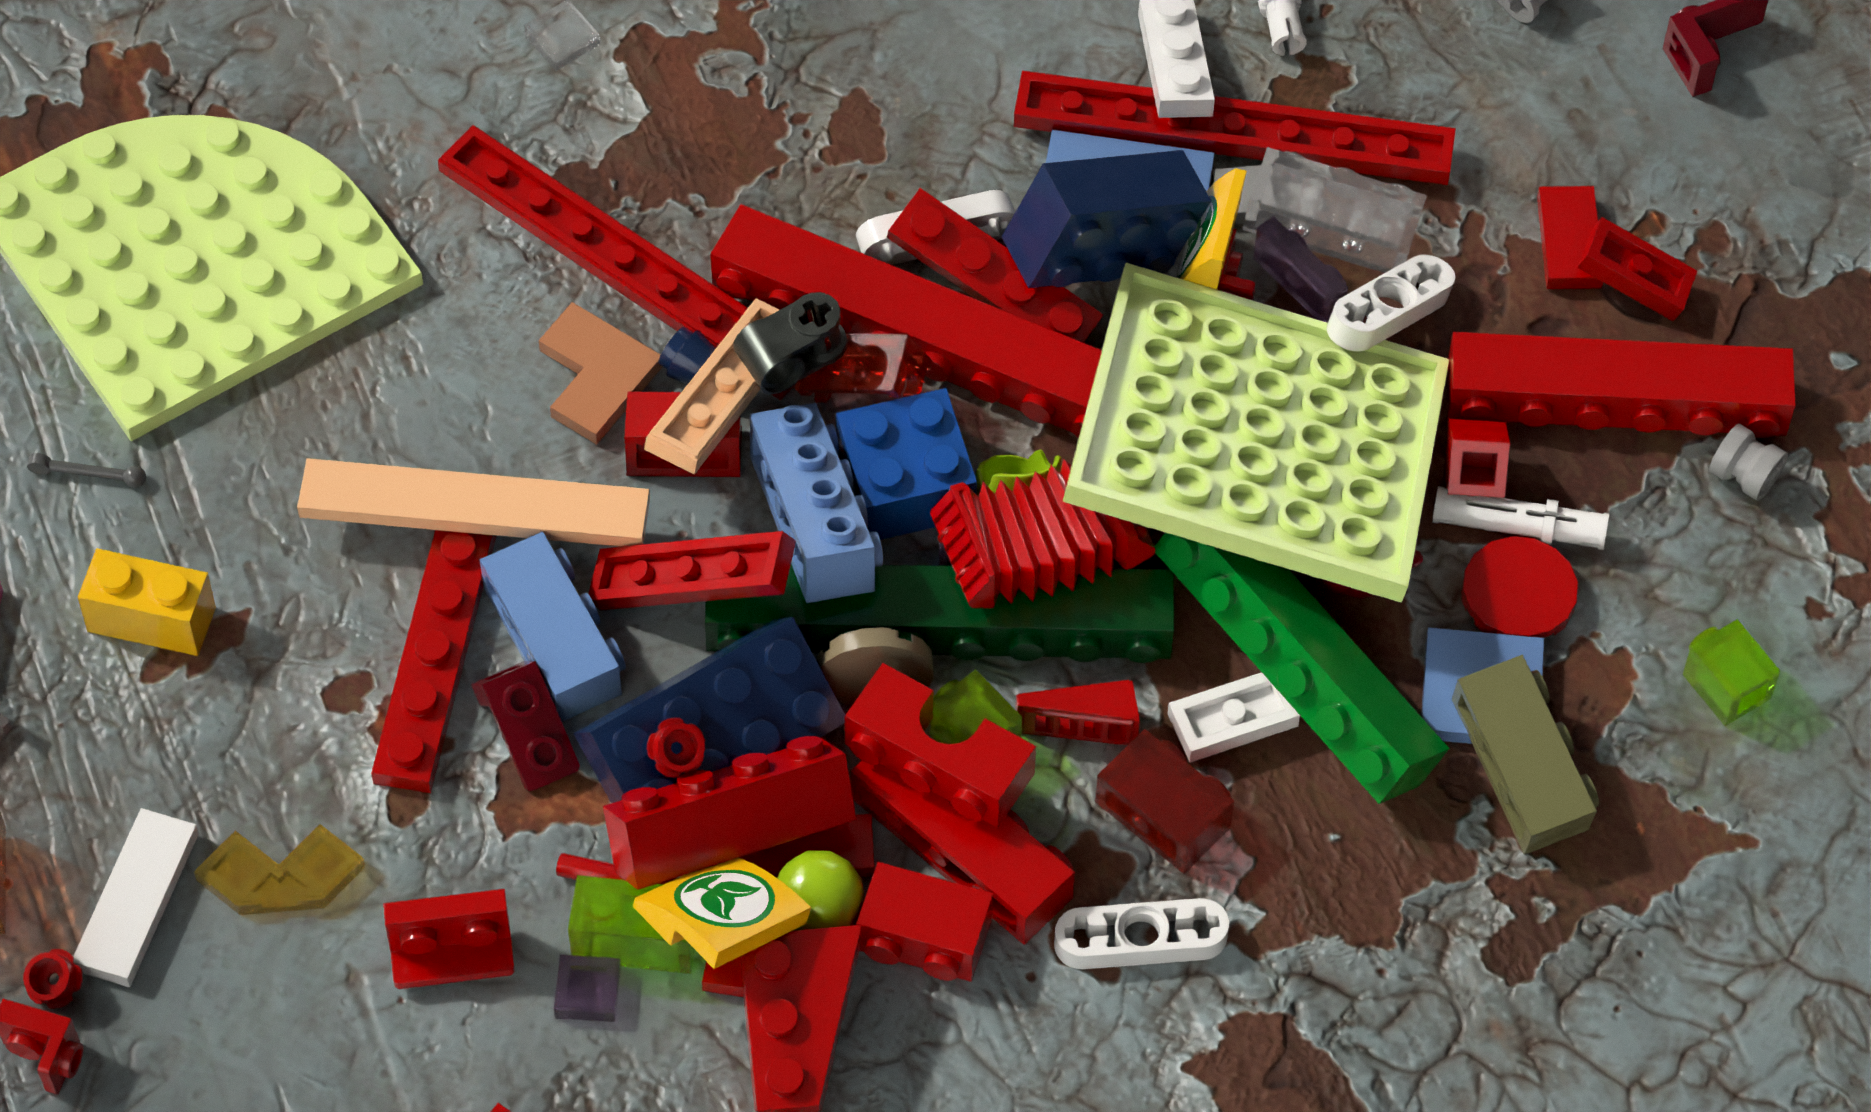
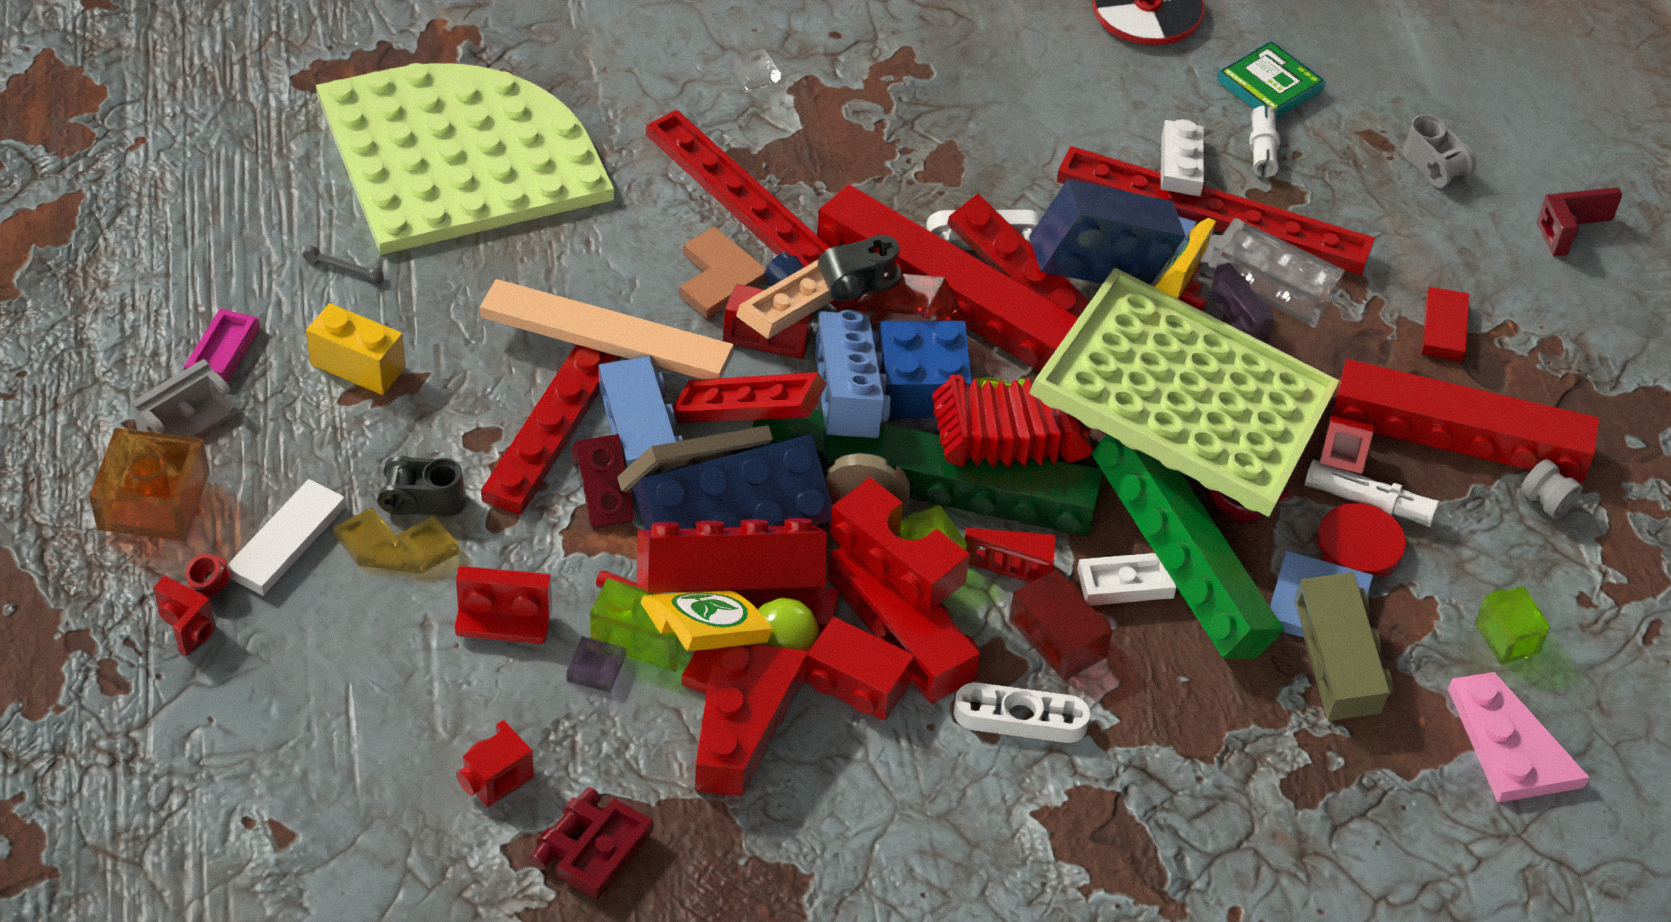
camera: 10 degrees right, 10 degrees down
red plate [647,718,705,778] -> none
white beam [1327,255,1455,351] -> none
red plate [1577,217,1697,321] -> none
none -> pearl dark grey piece [377,456,467,517]
none -> dark tan tile [617,425,773,492]
none -> bright pink wing [1448,672,1590,803]

